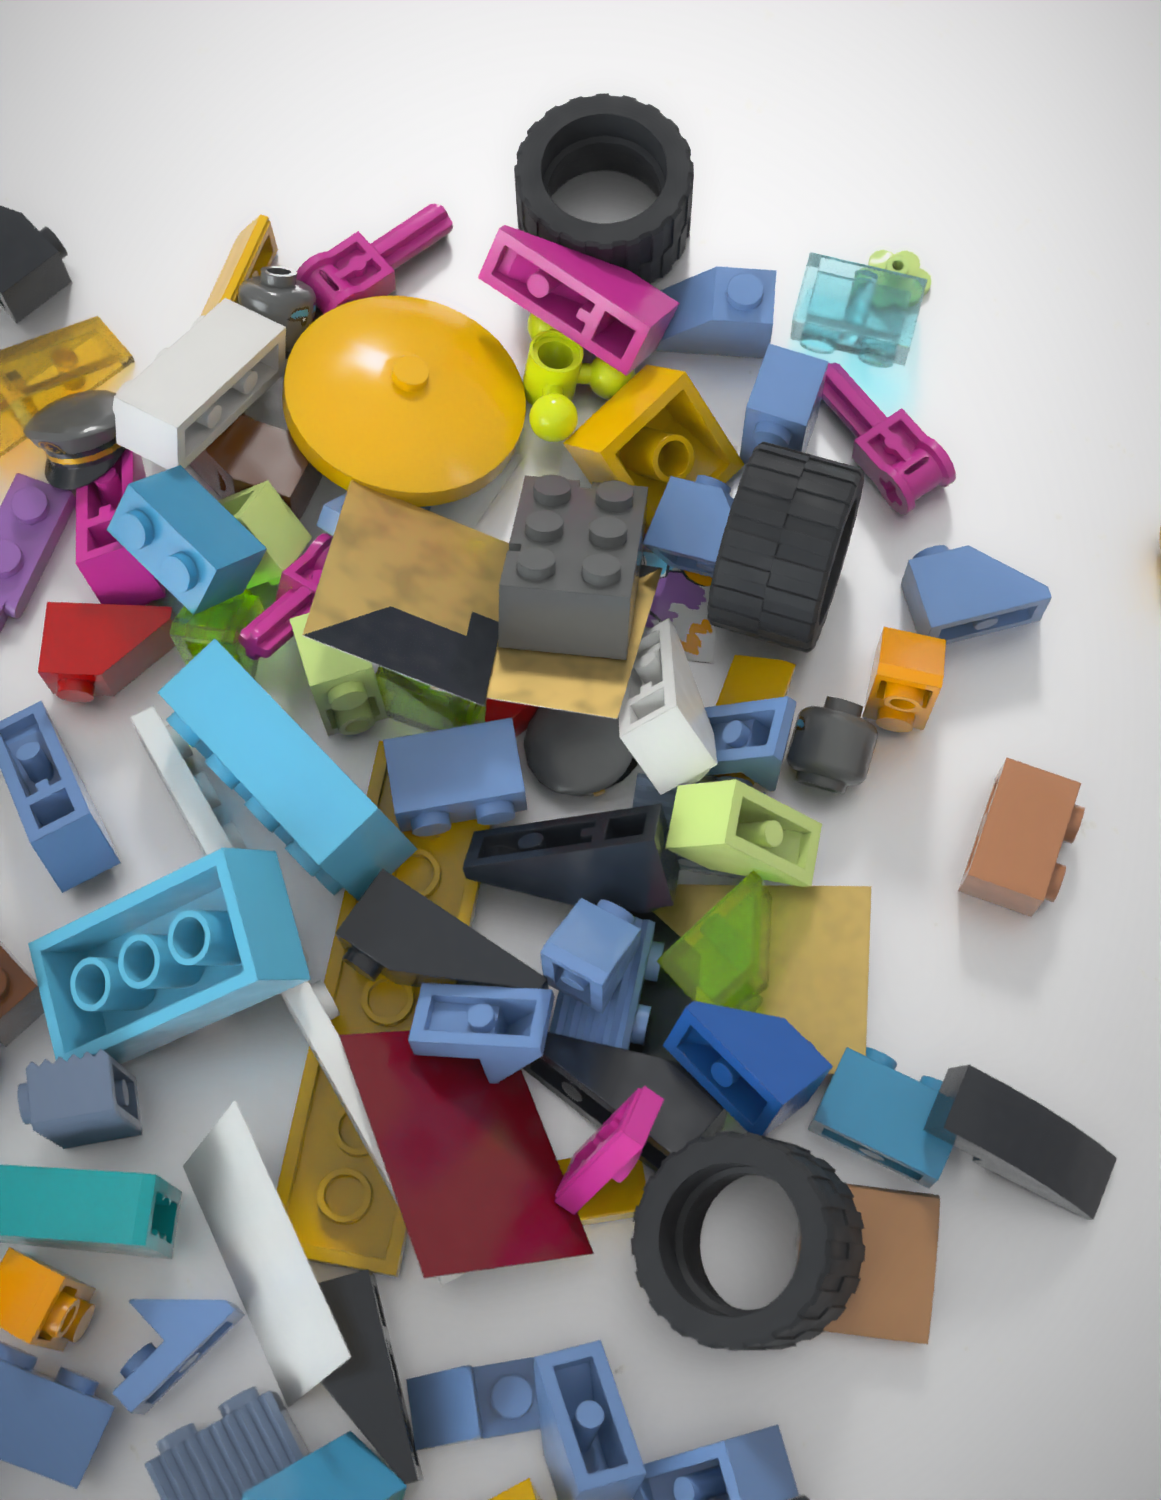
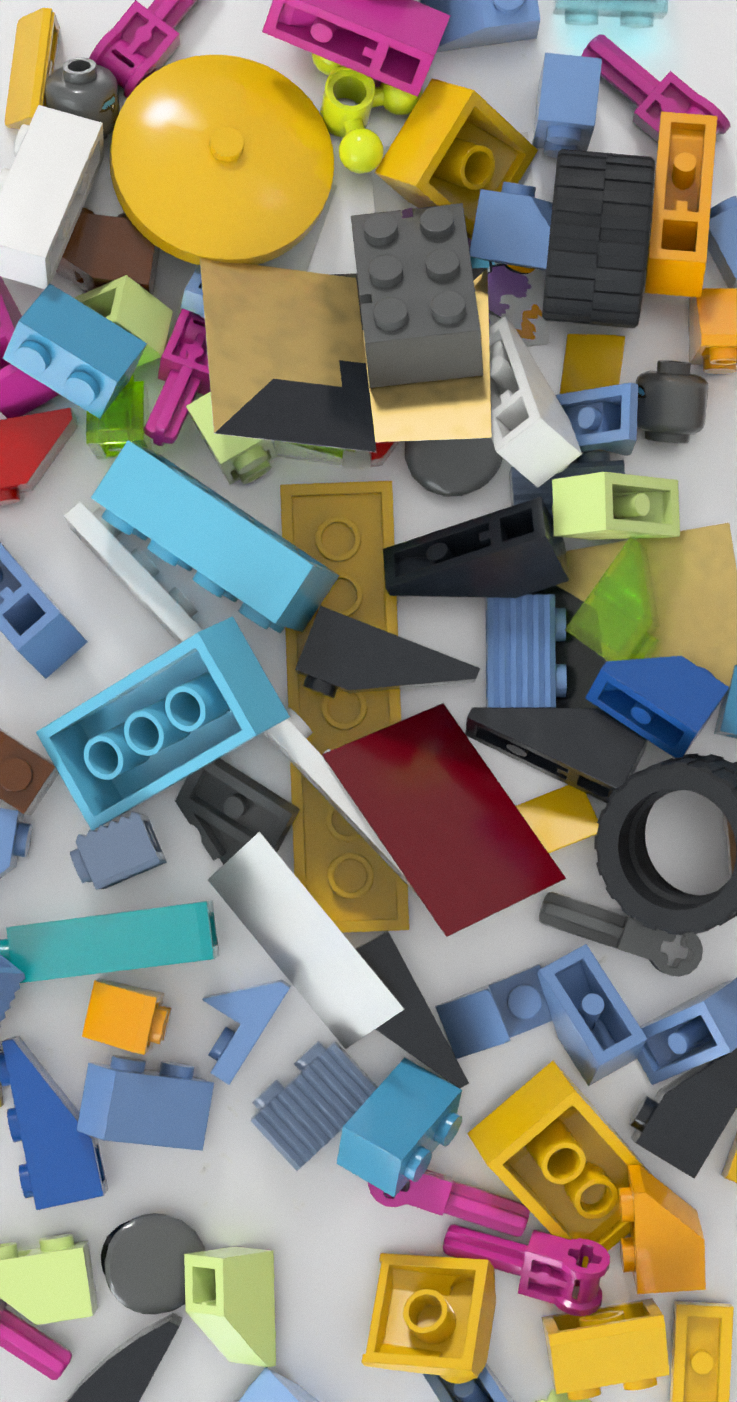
camera: 15 degrees left, 15 degrees up
medium blue brick [383,718,527,836] -> none
medium blue slope [408,983,555,1084] -> none
medium blue slope [540,898,641,1014] -> none
dark pink plate [554,1086,664,1215] -> none
none -> dark grey wing [175,758,300,865]
none -> dark grey connector [539,892,703,977]
none -> light orange slope [644,112,717,298]

